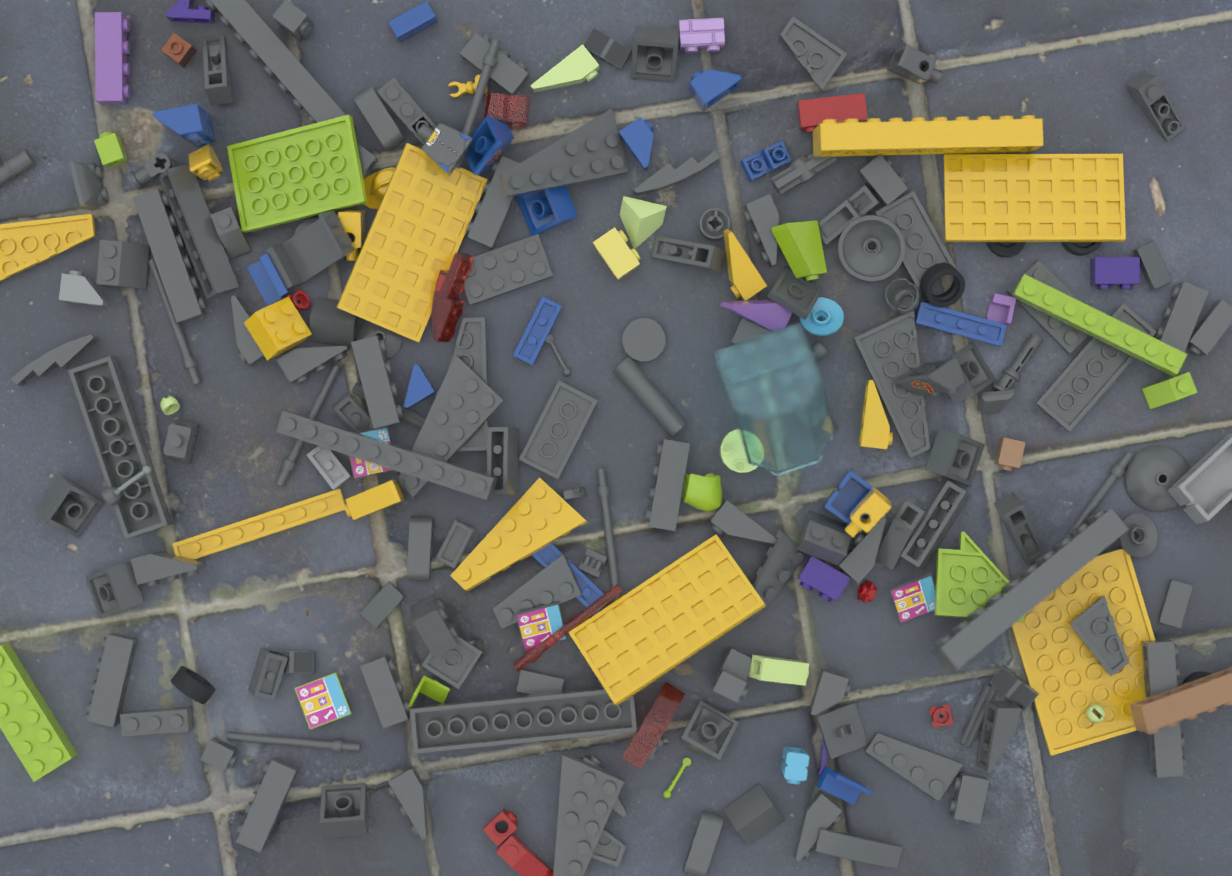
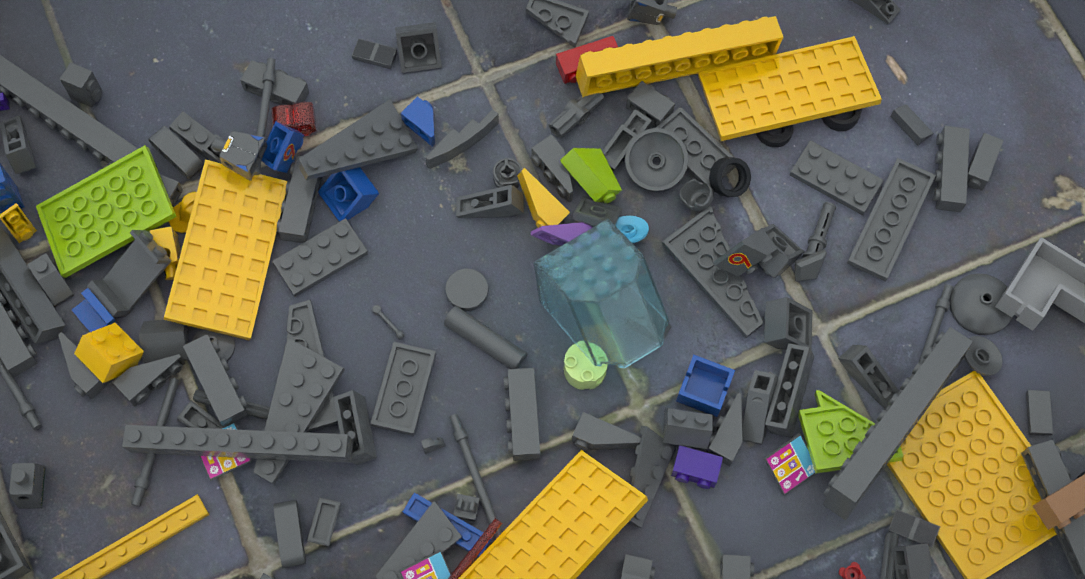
camera: 25 degrees left, 20 degrees down
yellowish green hinge [160,396,180,415] -> none
red plate [286,290,311,314] -> none
light grey plate [307,446,351,490] -> none
yellow slope [344,480,405,520] -> none
blue panel [388,1,438,43] -> none
slope [403,364,437,408] -> none
clear red slope [432,253,474,342] -> none
yellow piece [448,74,488,98] -> none
yellow wing [450,477,588,591] -> none
blue plate [513,296,562,366] -> none
yellowish green slope [530,44,599,93] -> none
light yellow brick [593,227,641,280] -> none
yellowish green slope [620,196,667,249] -> none
lavender brick [679,18,725,53] -> none
lime piece [682,473,723,512] -> none
slope [688,69,742,111] -> none
blue slope [740,141,792,182] -> none
yellowish green brick [749,655,809,686] -> none
yellow torso [845,486,891,538] -> none
red plate [857,580,877,603] -> none
yellow slope [858,380,893,450] -> none
blue plate [915,302,1007,347] -> none
medium lavender panel [986,293,1016,325] -> none
medium nougat brick [994,437,1026,472] -> none
lime brick [1011,274,1187,376] -> none
dark grey wing [1068,596,1129,676] -> none
yellowish green hinge [1086,704,1105,723] -> none
dark purple brick [1090,257,1140,290] -> none
lime slope [1142,372,1198,409] -> none

